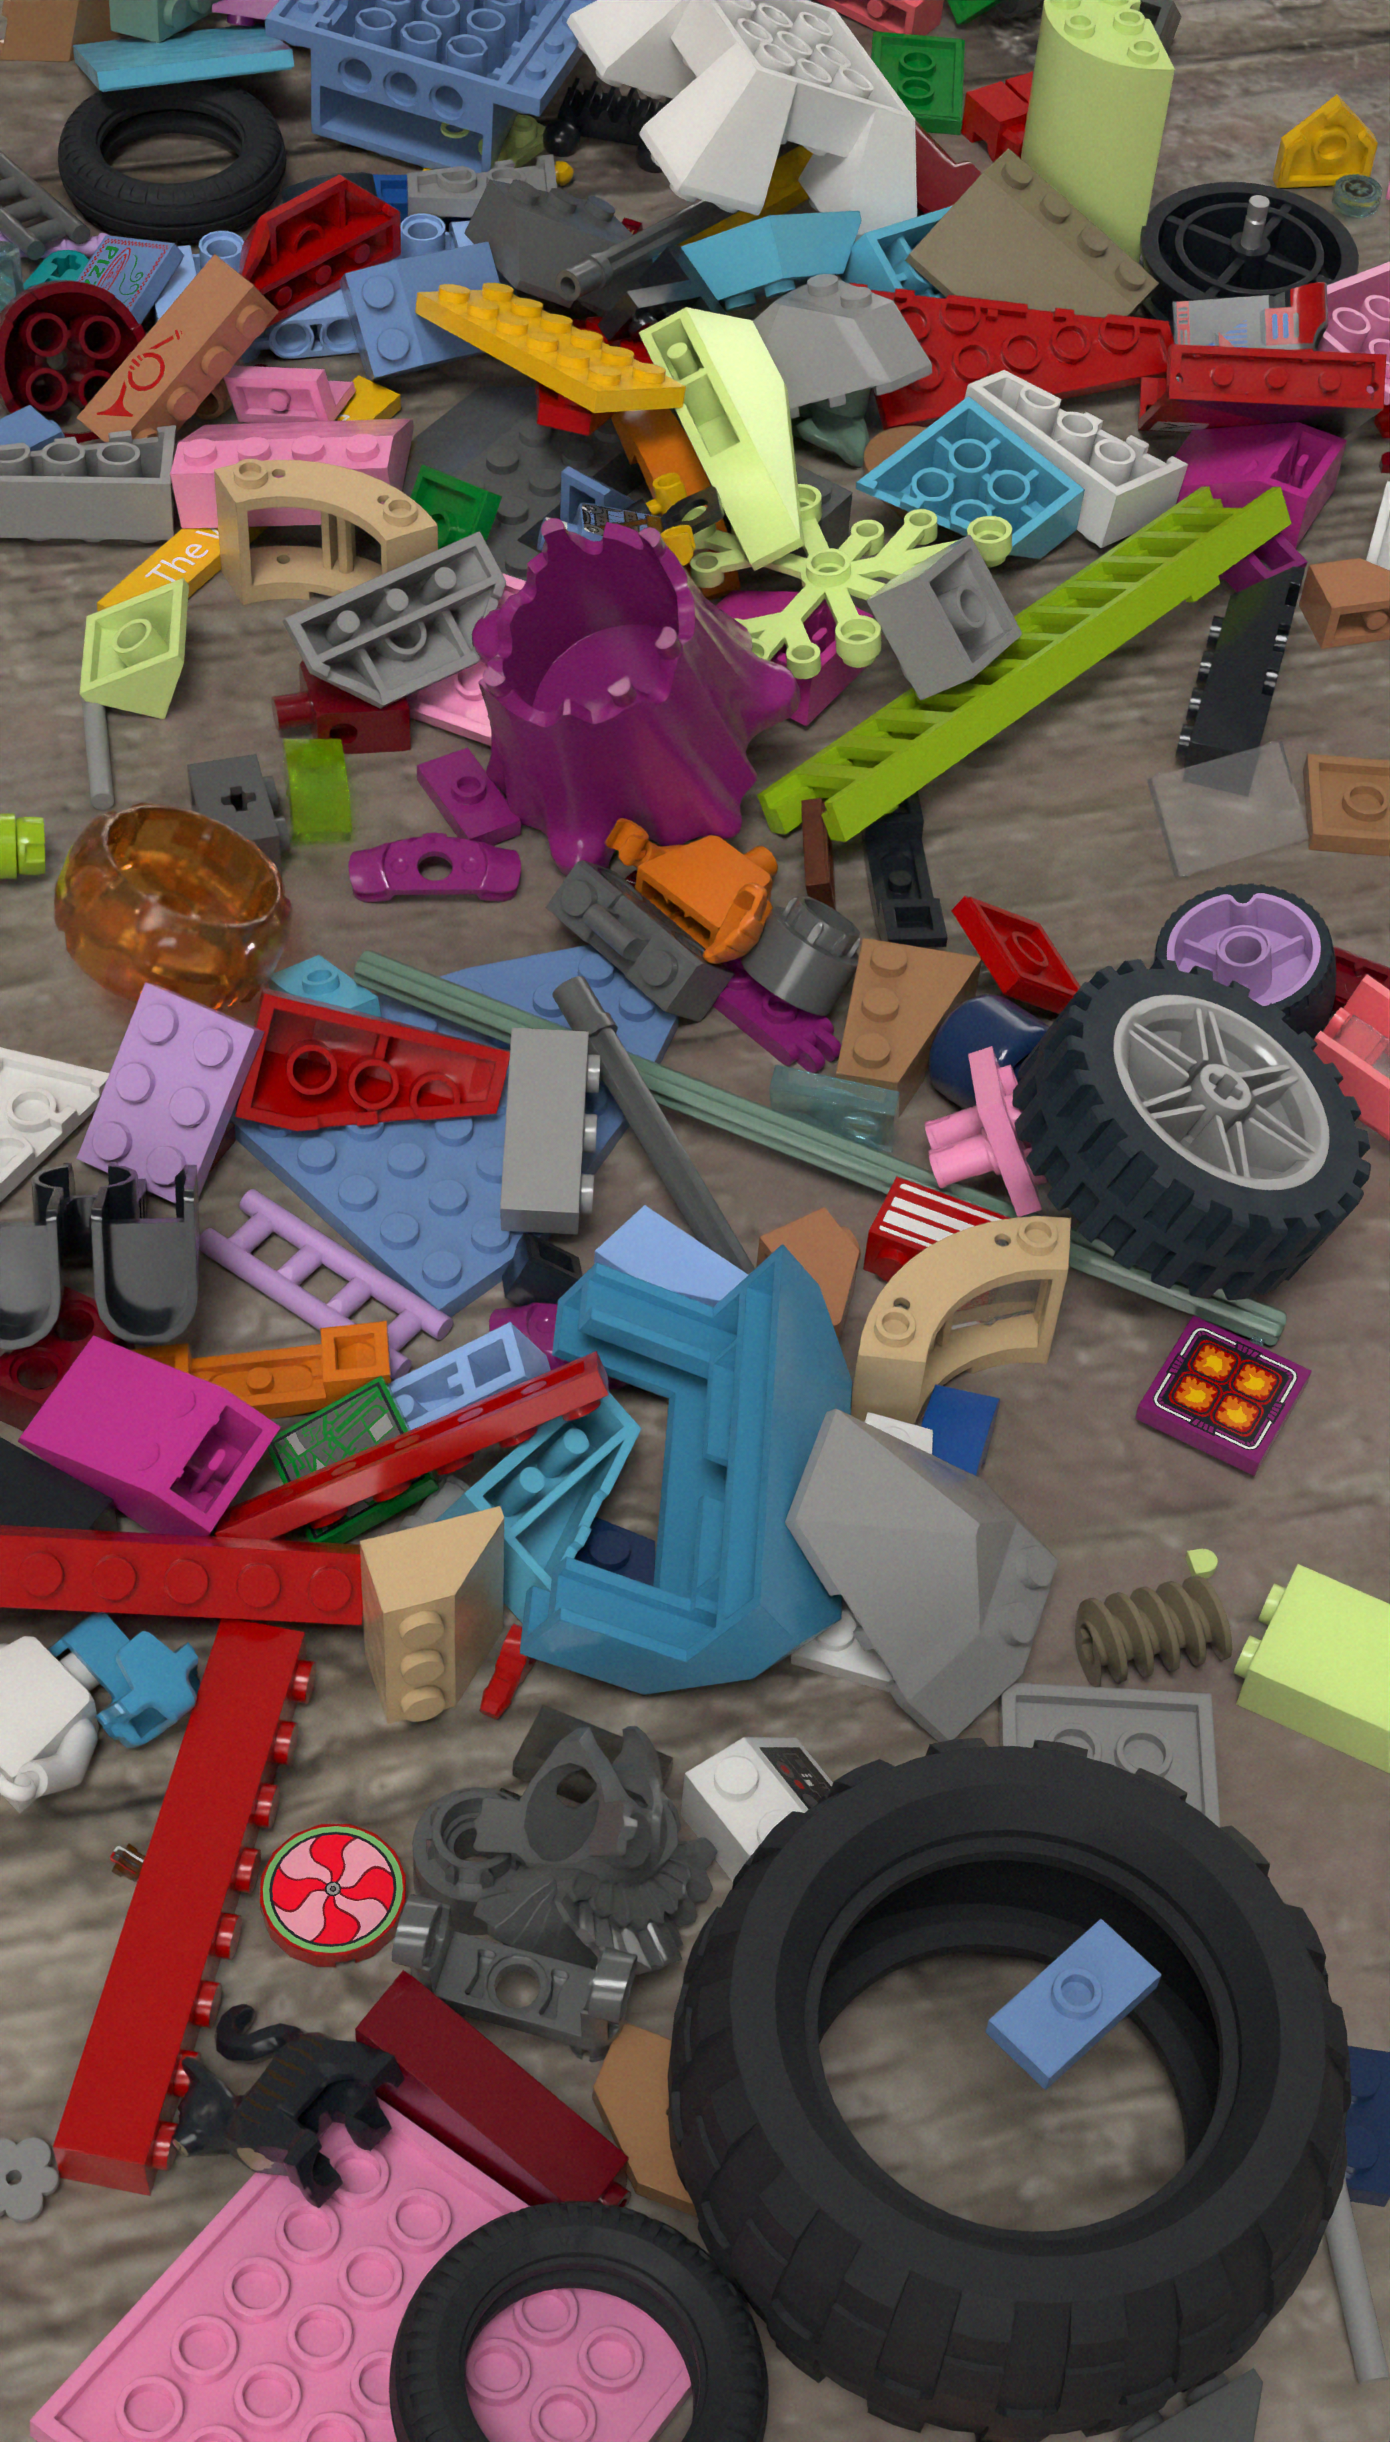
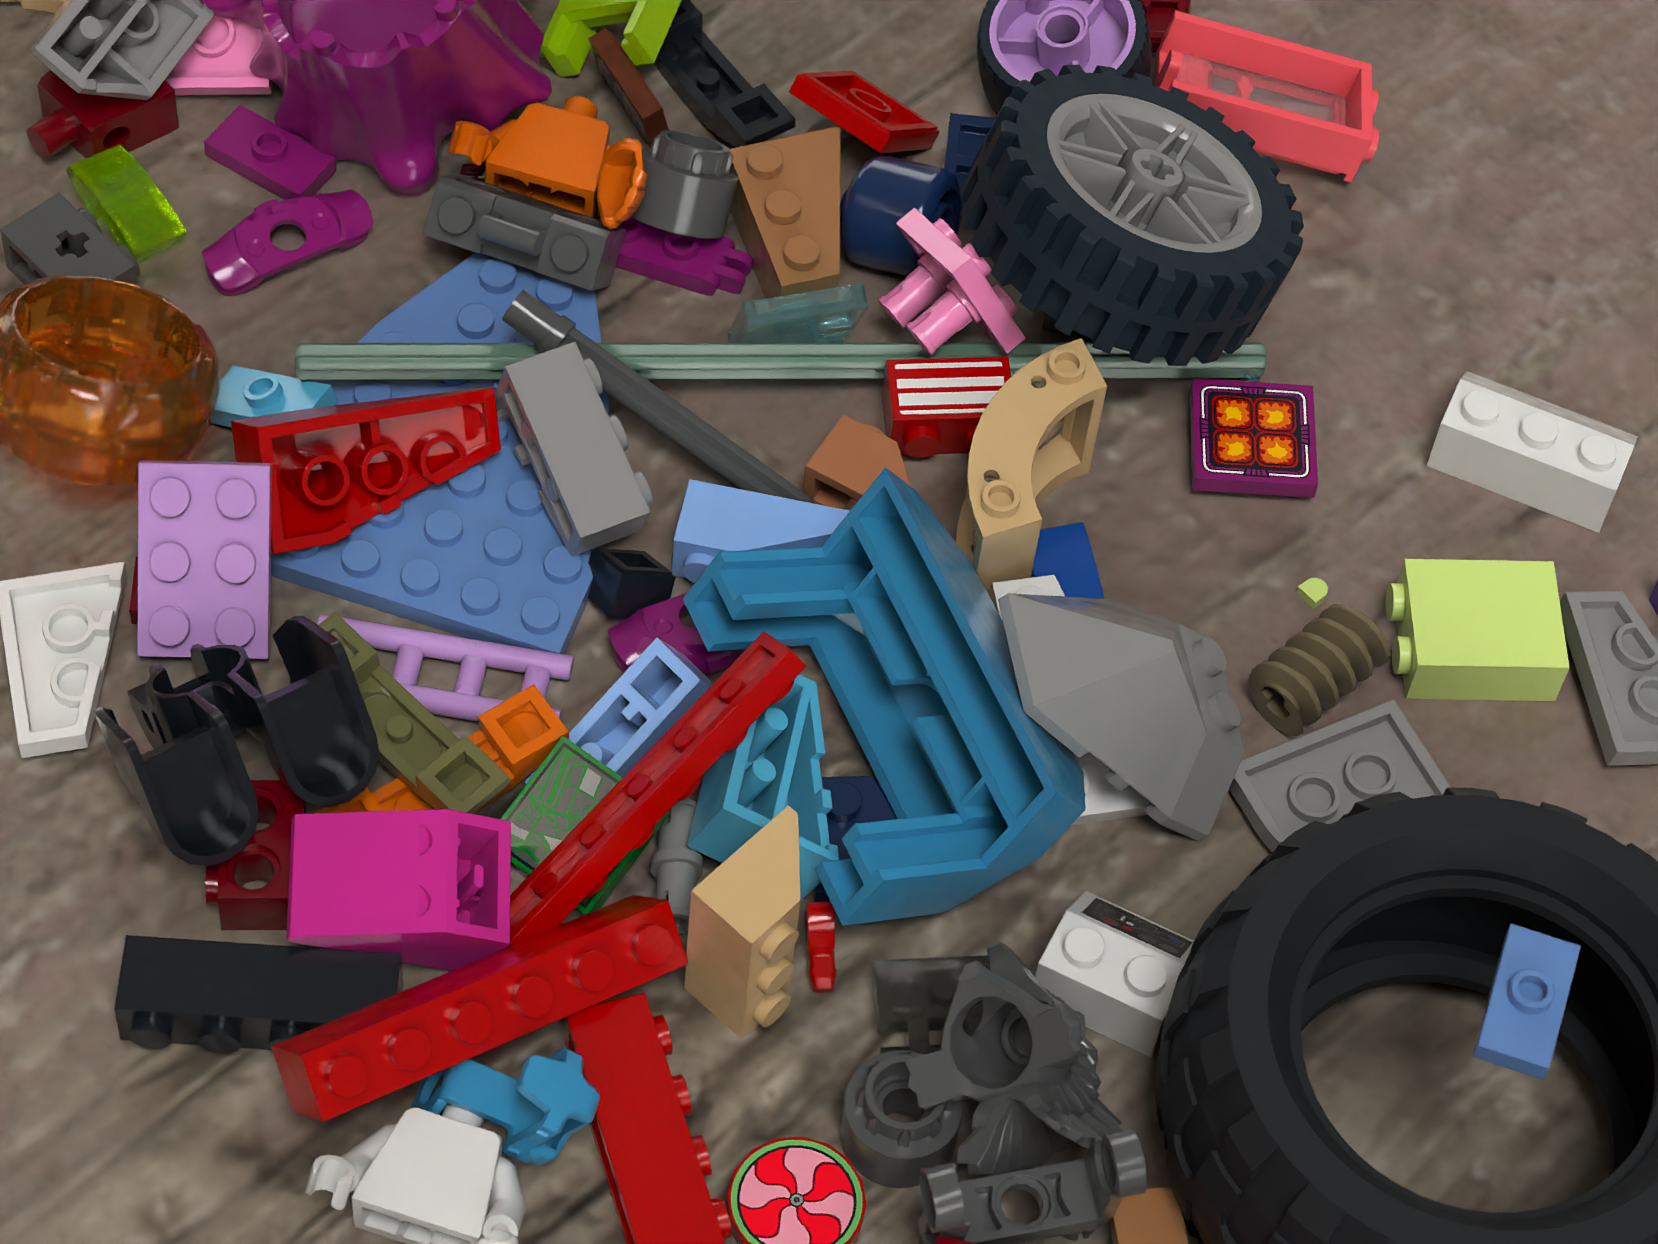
camera: 30 degrees left, 5 degrees up
none -> olive slope [318,612,511,814]

